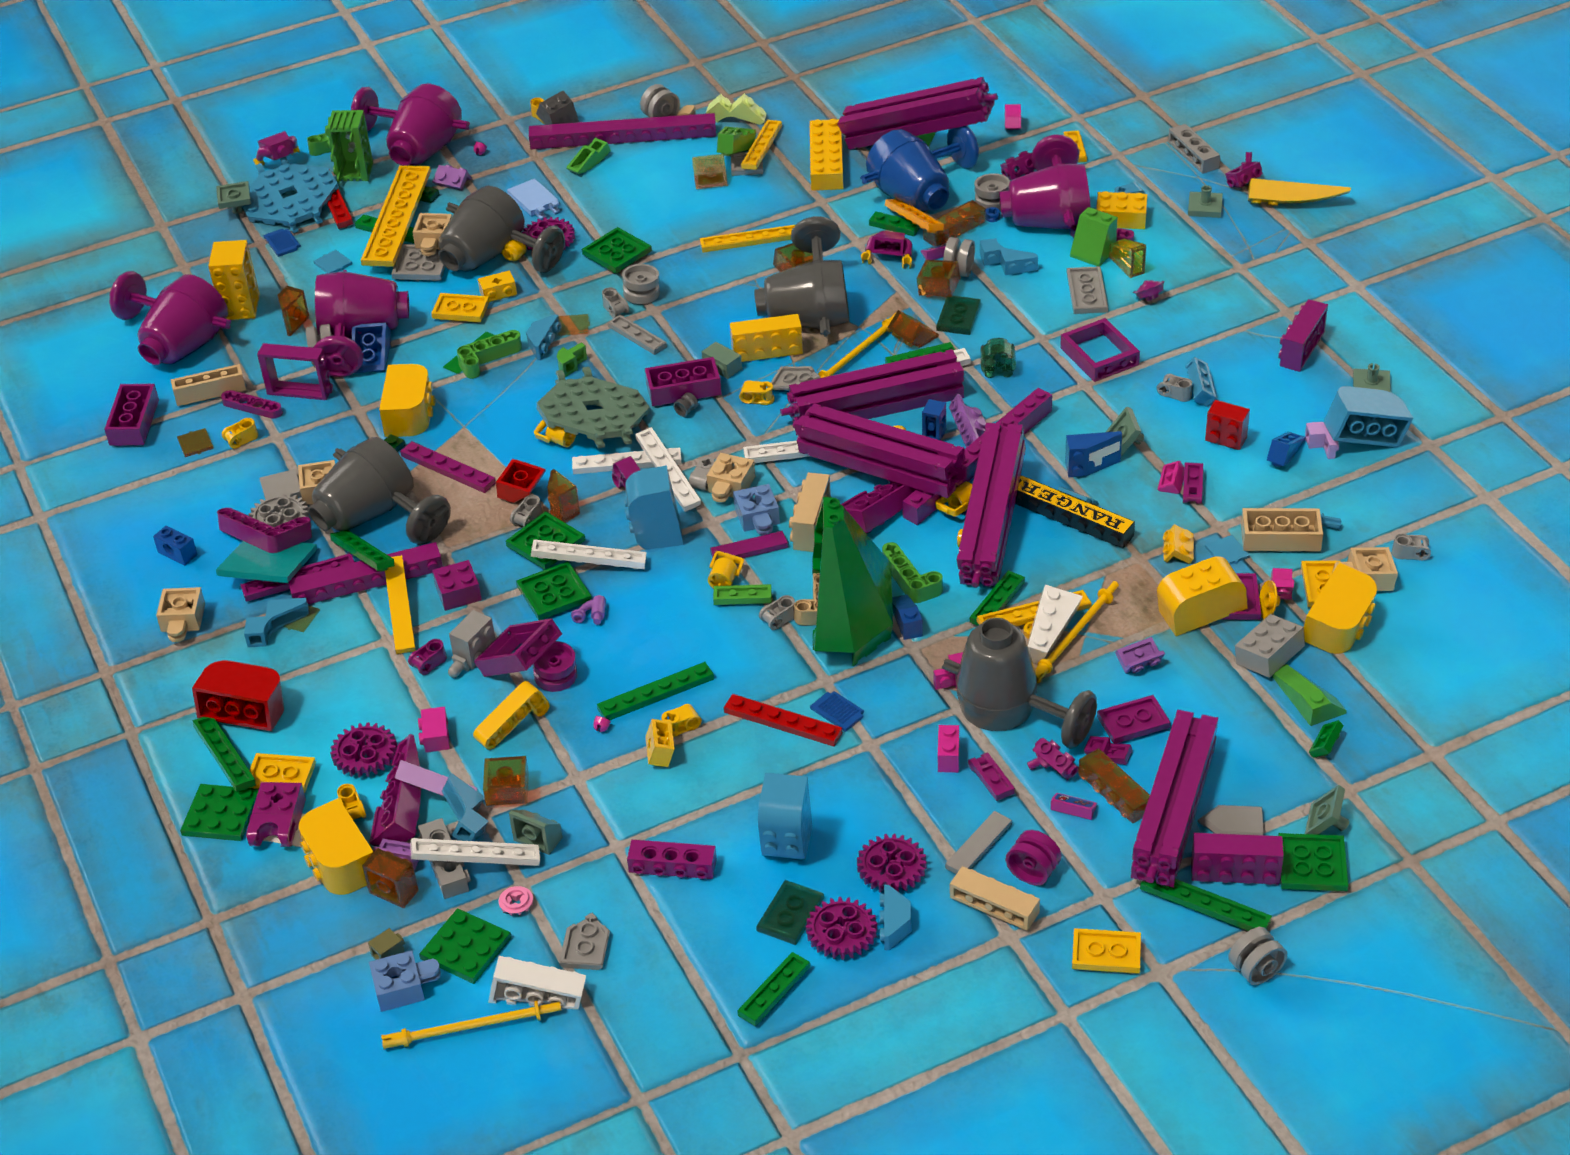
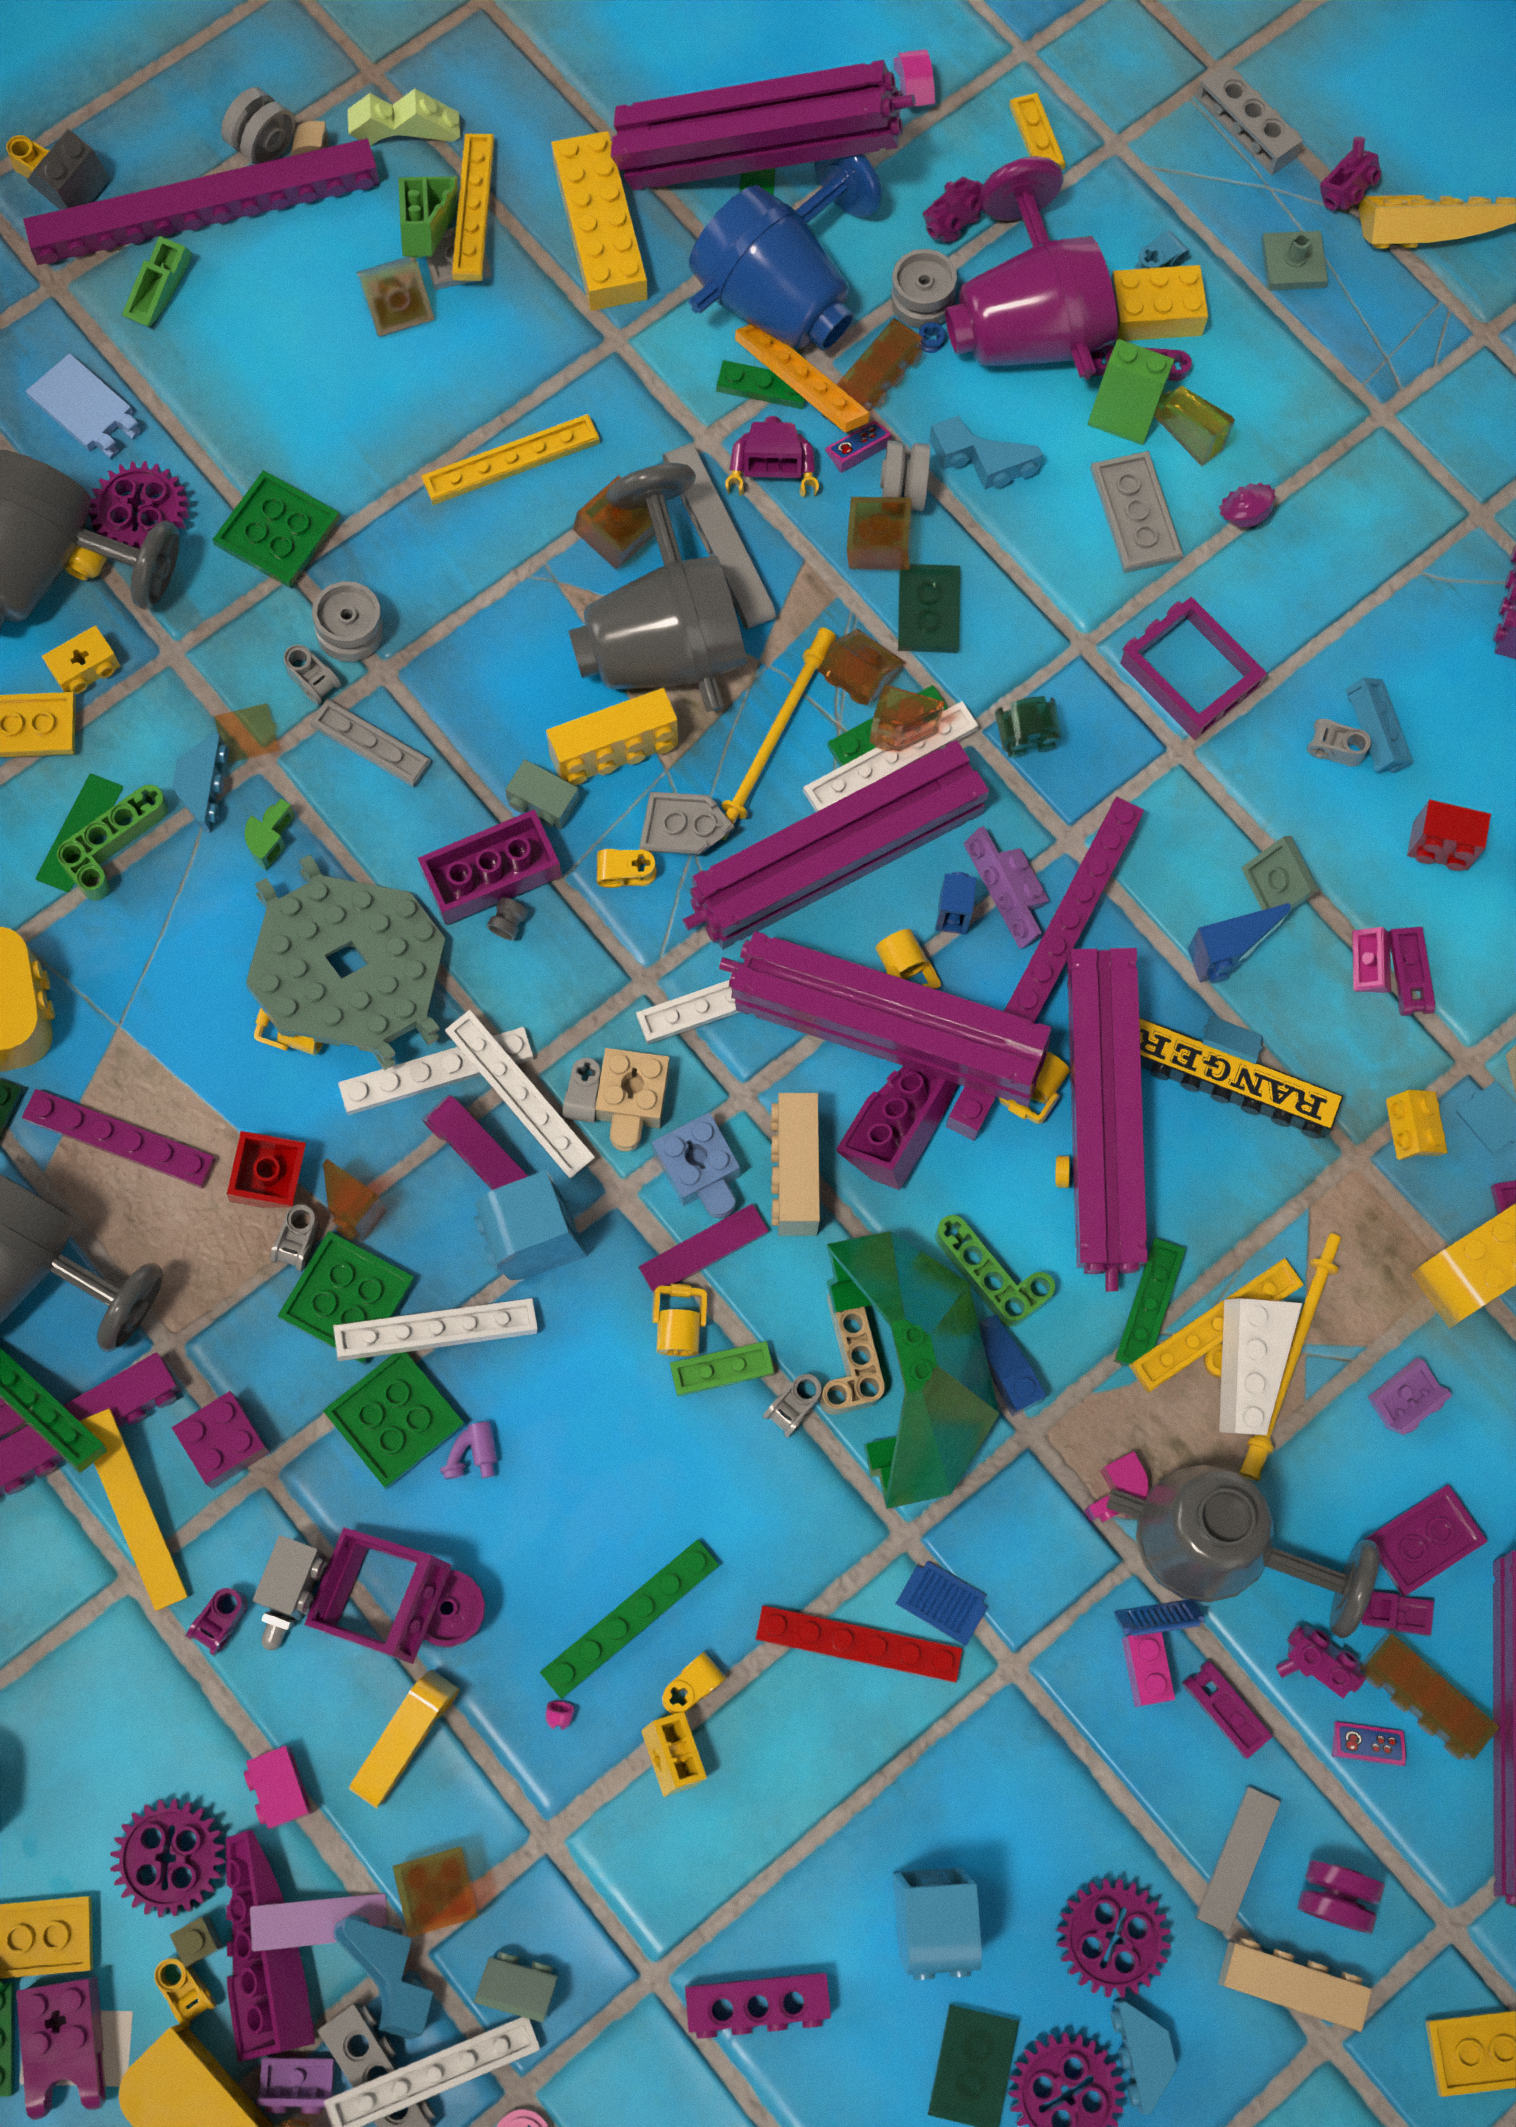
camera: 20 degrees left, 30 degrees up
none -> olive brick [170,1916,224,1967]
none -> light grey beam [663,443,776,630]
none -> clear orange slope [870,684,945,751]
none -> blue window [1114,1600,1205,1637]

